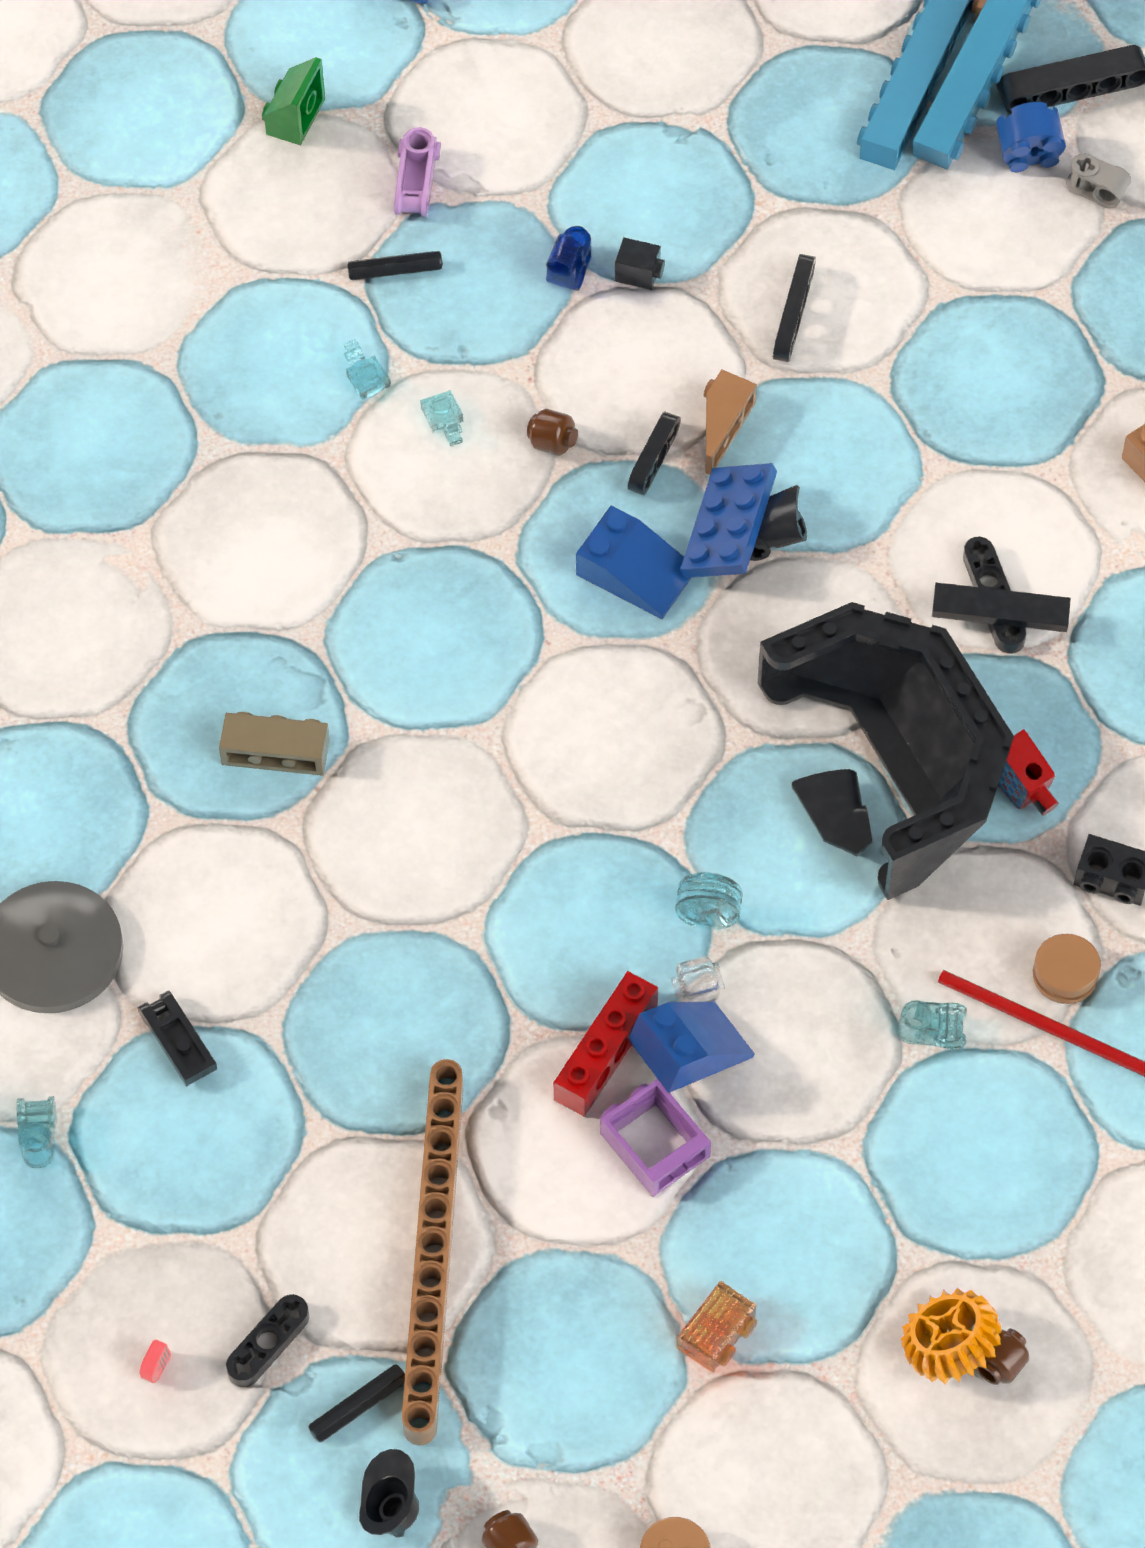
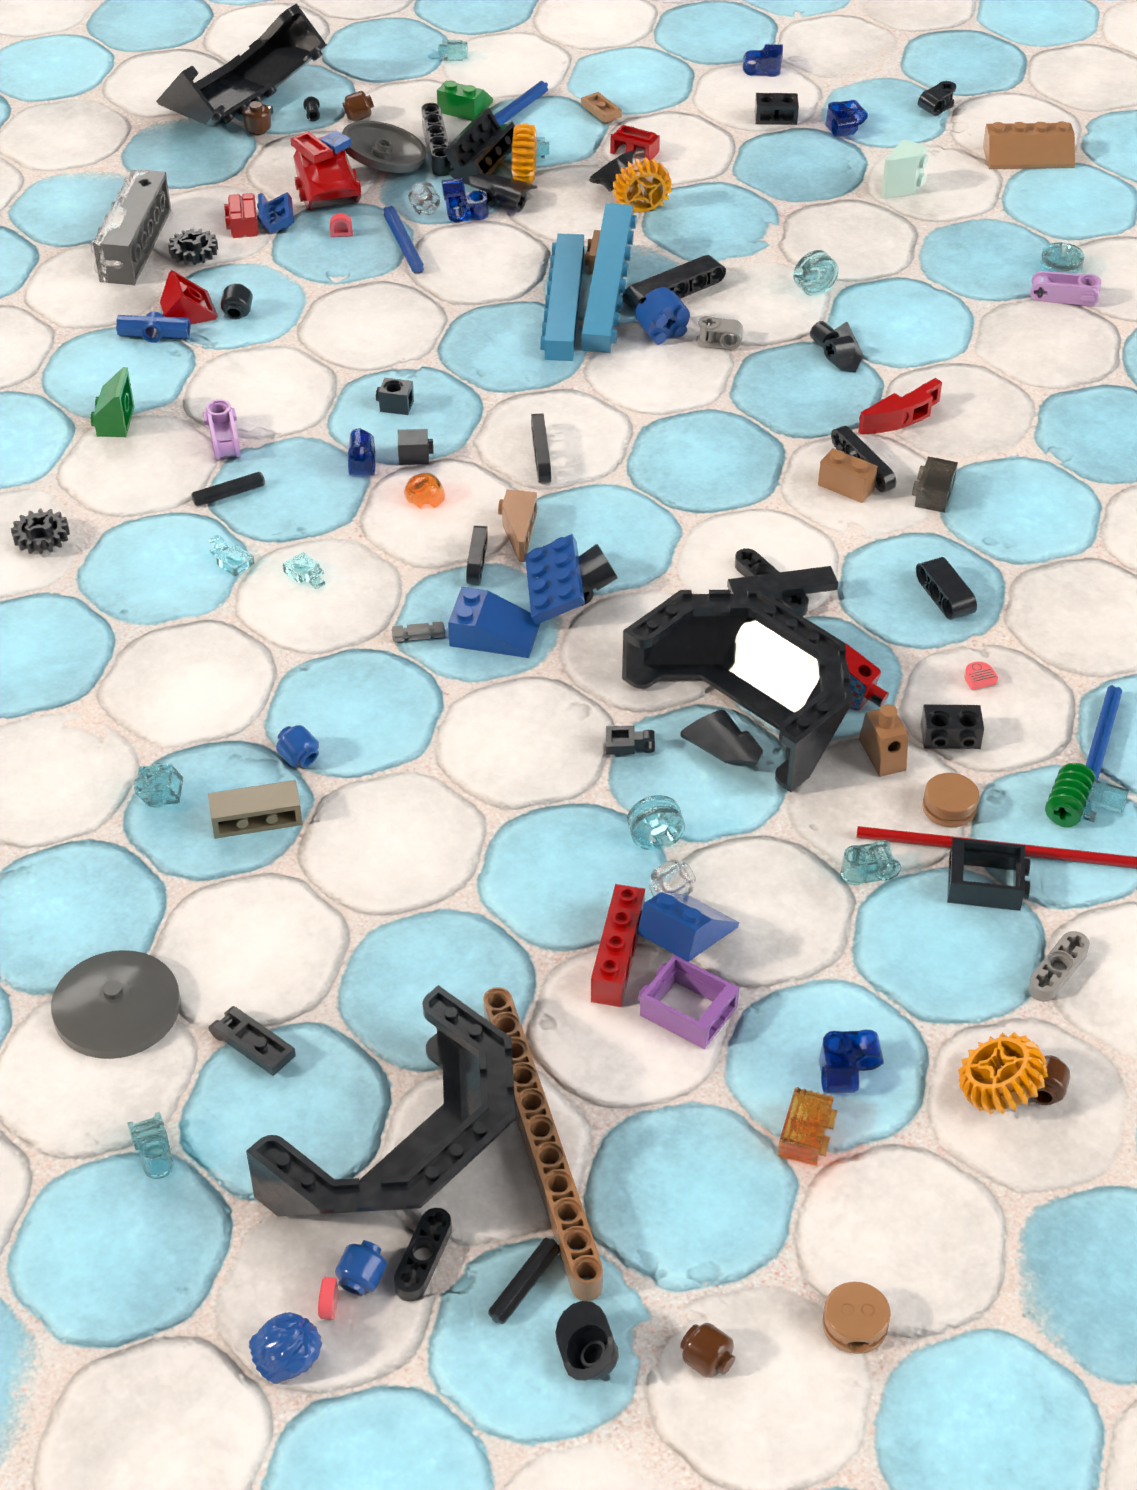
camera: 20 degrees left, 15 degrees down
reddish brown head [527,409,578,456] -> none
none -> black gear [11,508,70,554]
none -> clear light blue brick [134,763,184,807]
none -> black windscreen [246,985,516,1217]
none -> blue hair [249,1312,322,1384]
none -> blue head [276,725,319,768]
none -> blue head [335,1240,387,1296]
none -> black brick [376,378,414,415]
none -> light grey axle [392,621,445,642]
none -> clear orange hair [404,473,446,509]
none -> black plate [606,726,655,755]
none -> clear blue piece [819,1029,884,1094]
none -> medium nougat torso [859,704,908,777]
none -> black window [947,838,1030,911]
none -> light grey beam [1028,931,1090,1002]

